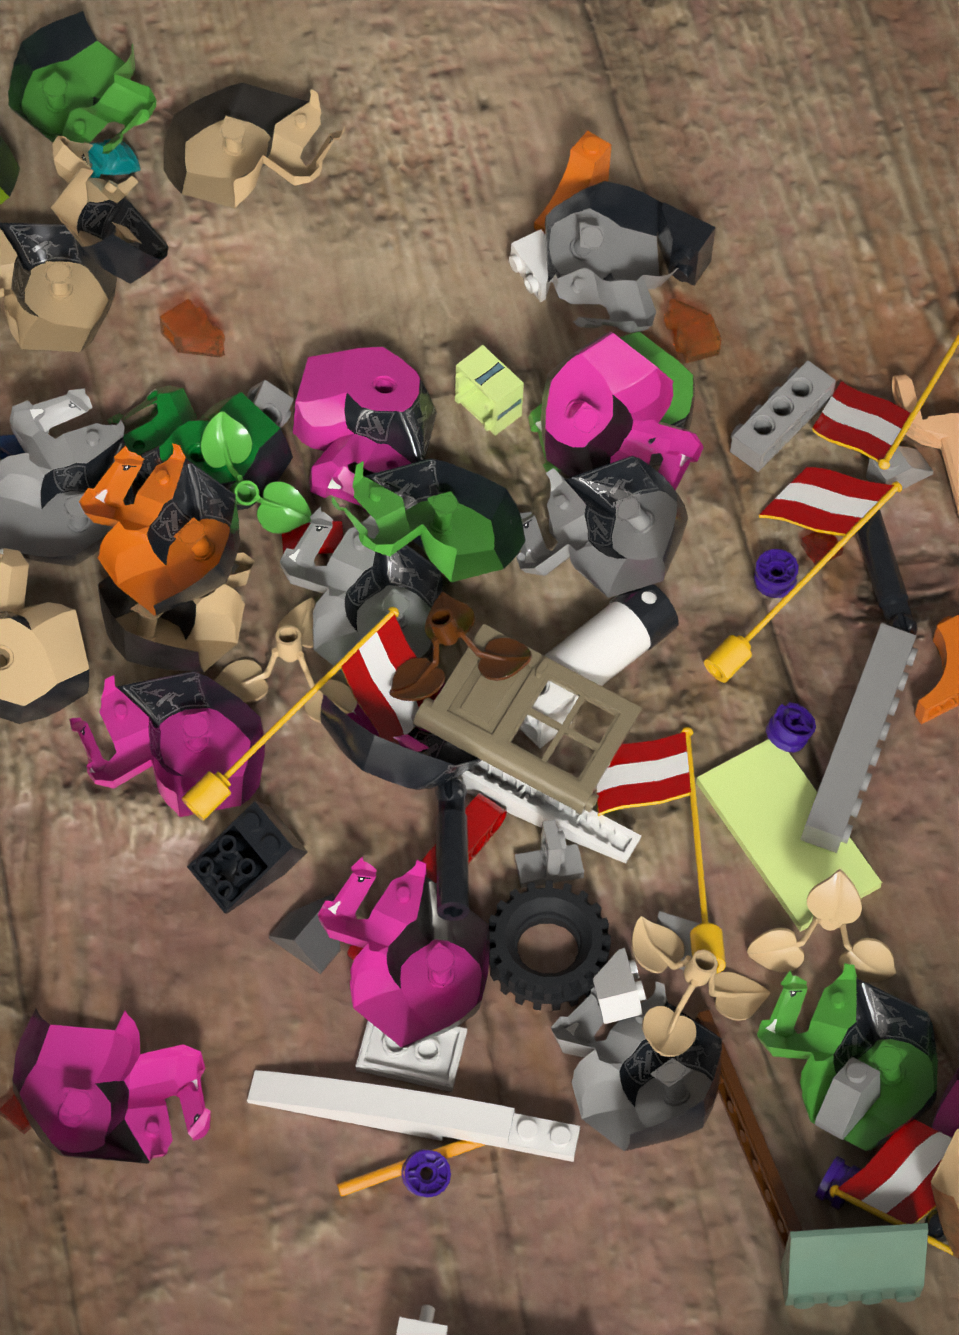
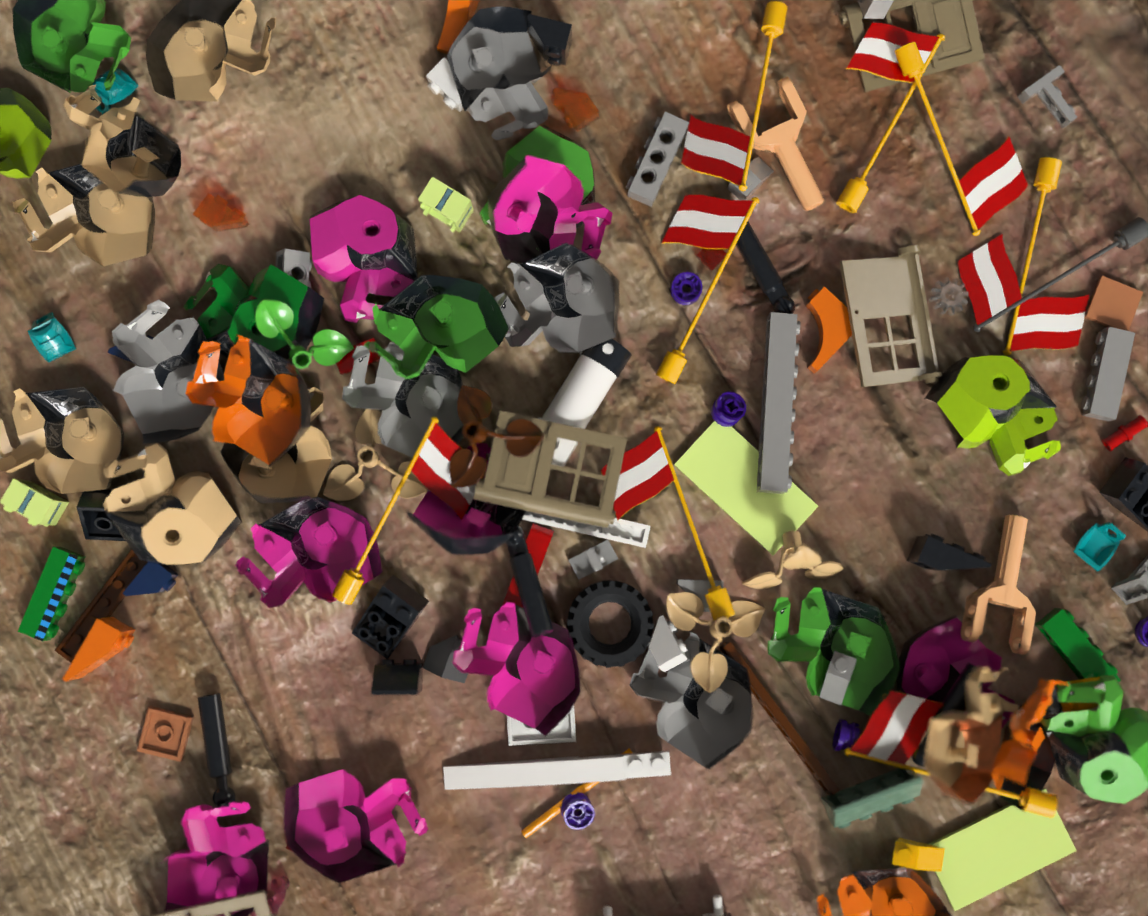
camera: 15 degrees left, 25 degrees up
none -> black slope [371,659,423,695]

